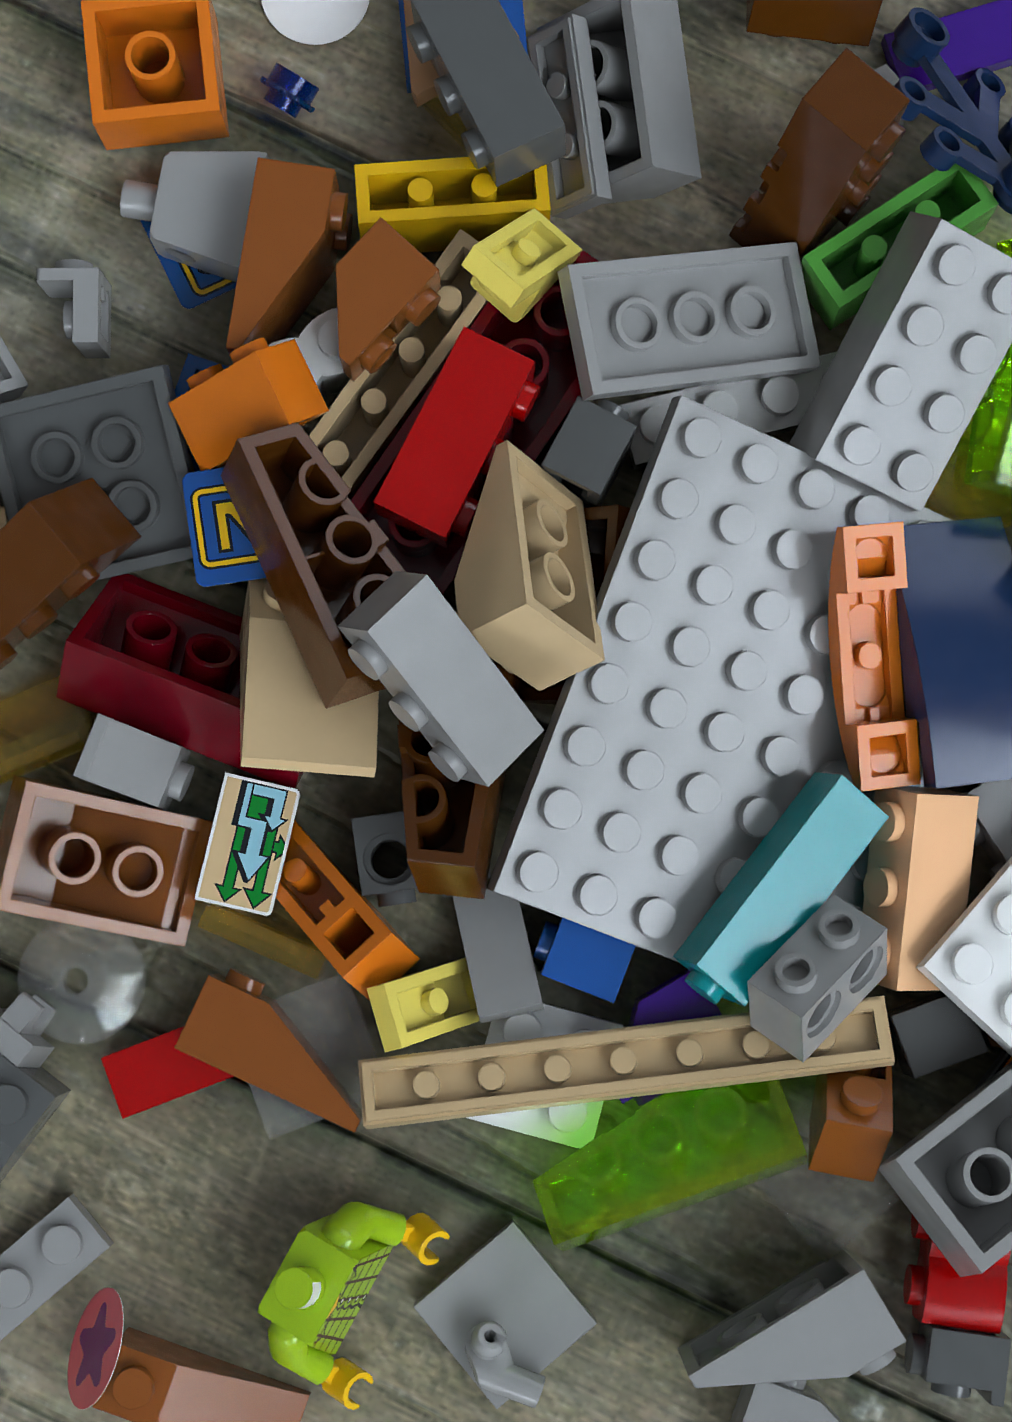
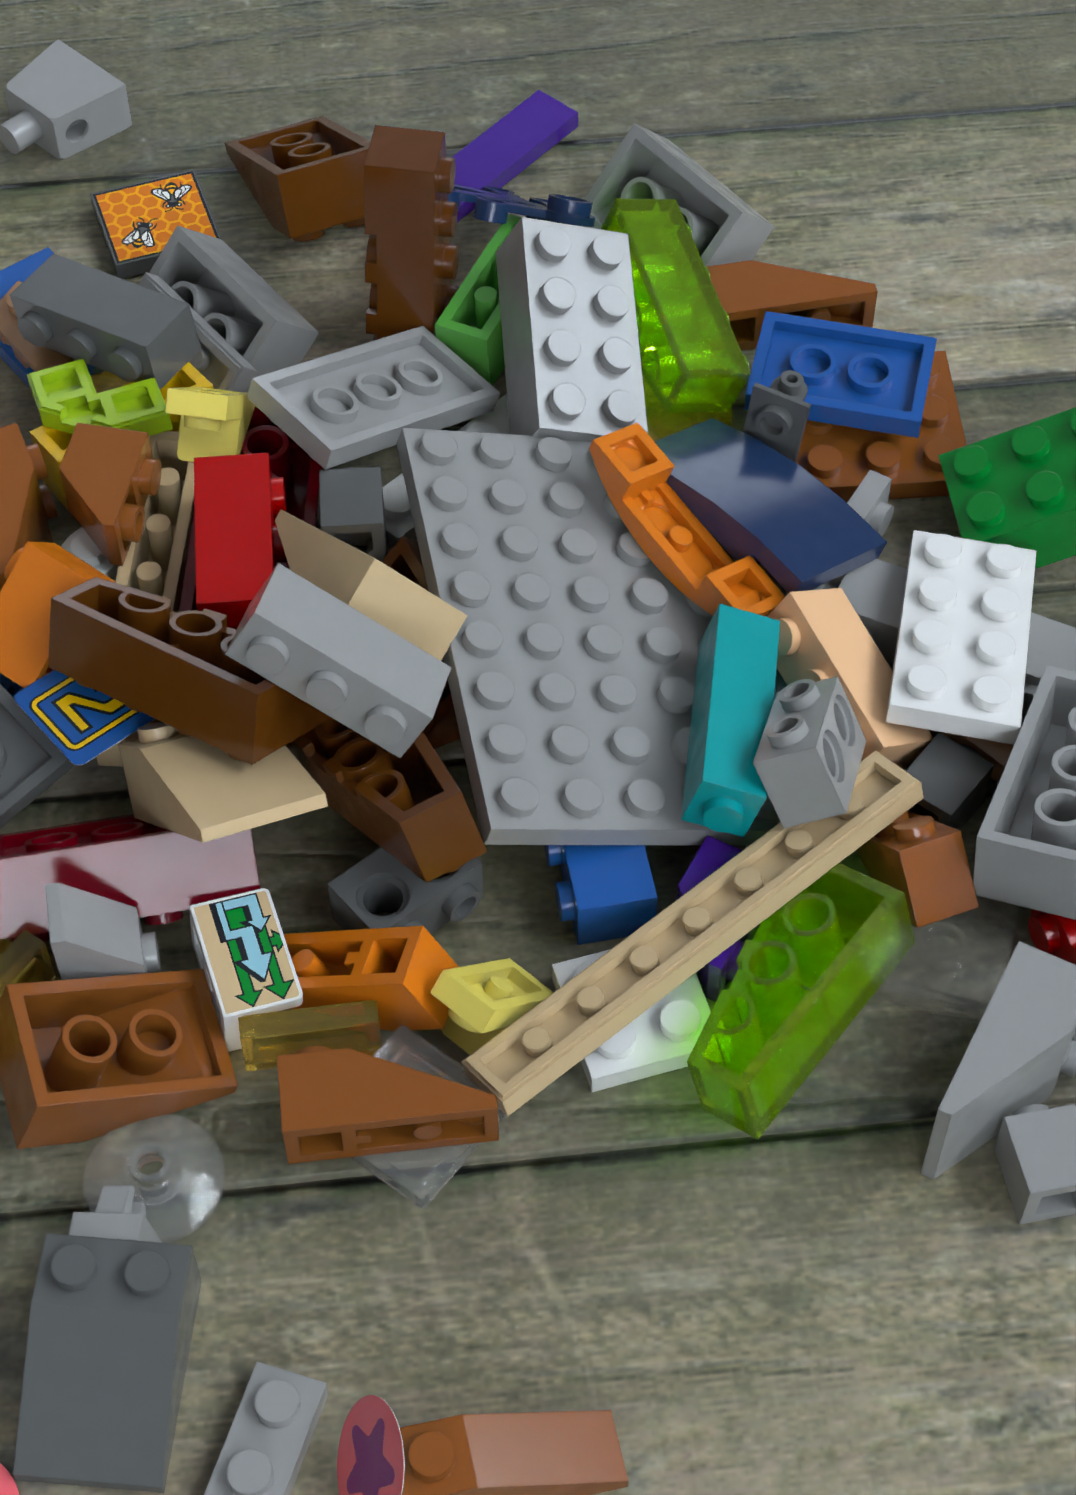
camera: 30 degrees left, 30 degrees down
red tile [101,1026,234,1119] -> none
lime torso [257,1202,450,1410] -> none
light grey tile [414,1219,597,1409] -> none
light grey tile [453,888,544,1023] -> none
light grey arm [465,1321,546,1408] -> none
none -> lime tile [27,359,173,436]

